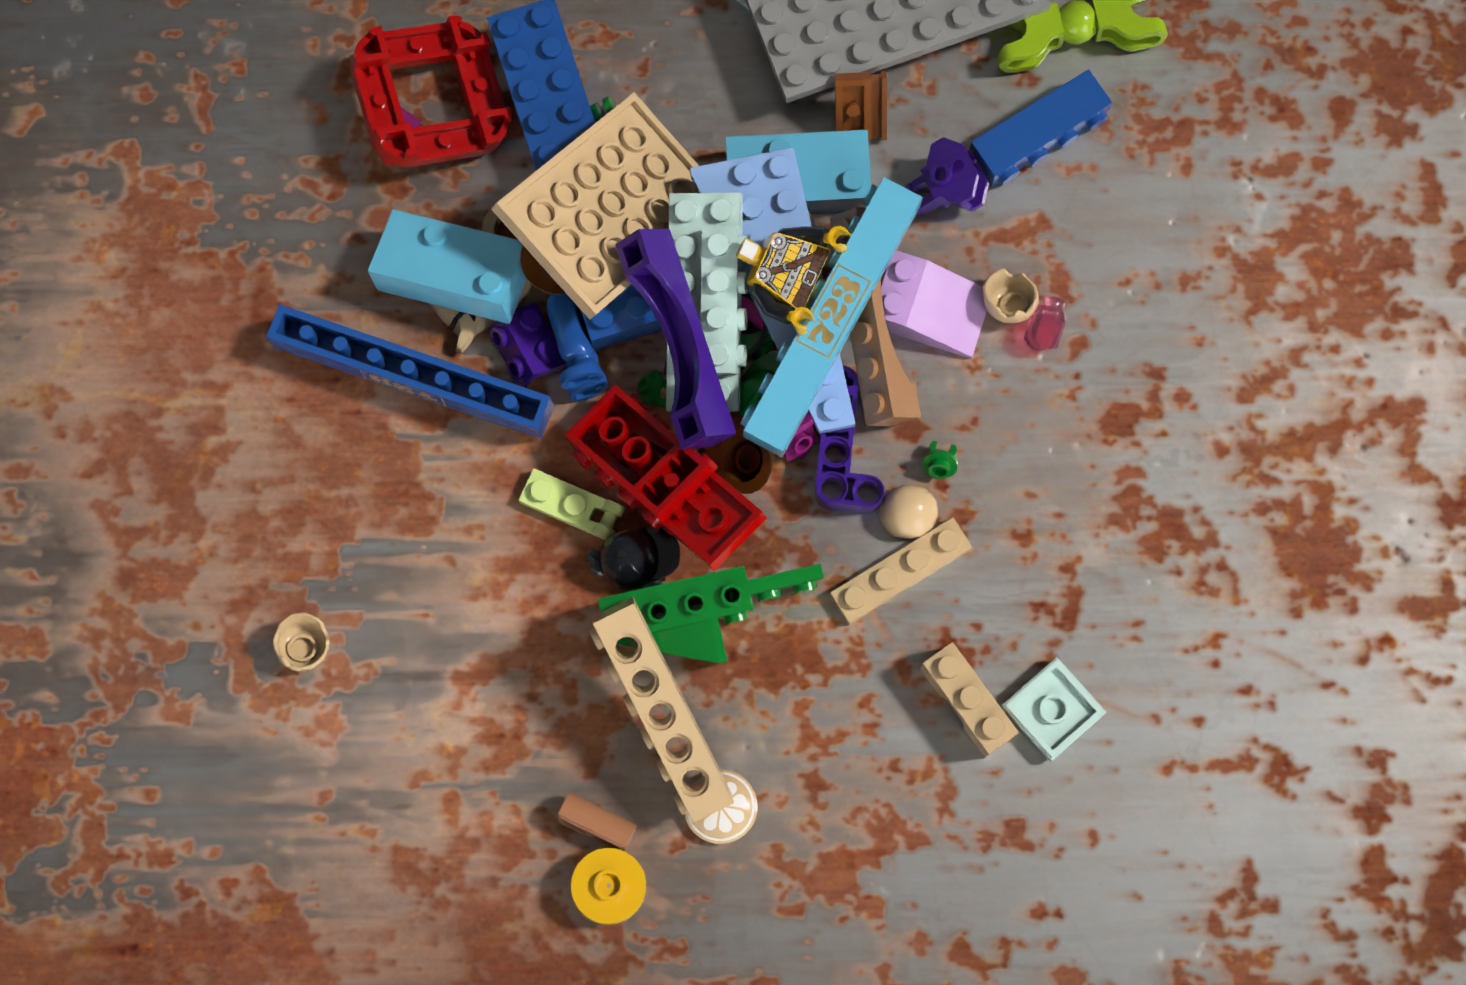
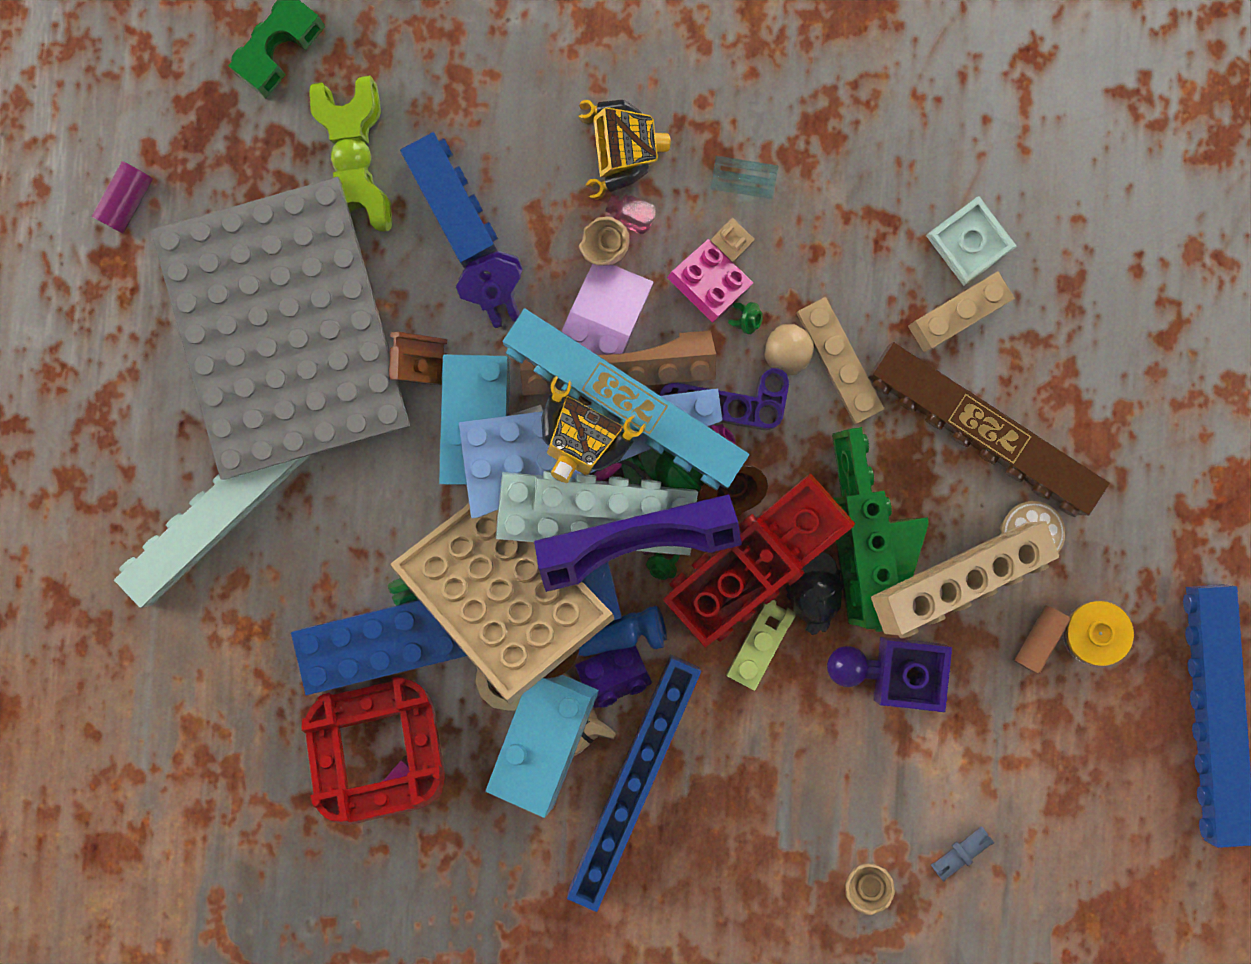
camera: 90 degrees left, 10 degrees up
none -> torso [579,100,671,200]
none -> dark pink plate [667,239,753,323]
none -> clear light blue tile [710,156,778,199]
none -> tan tile [710,217,755,263]
none -> dark purple brick [827,637,952,712]
none -> reddish brown brick [868,342,1110,517]
none -> sand blue pin [931,826,994,882]

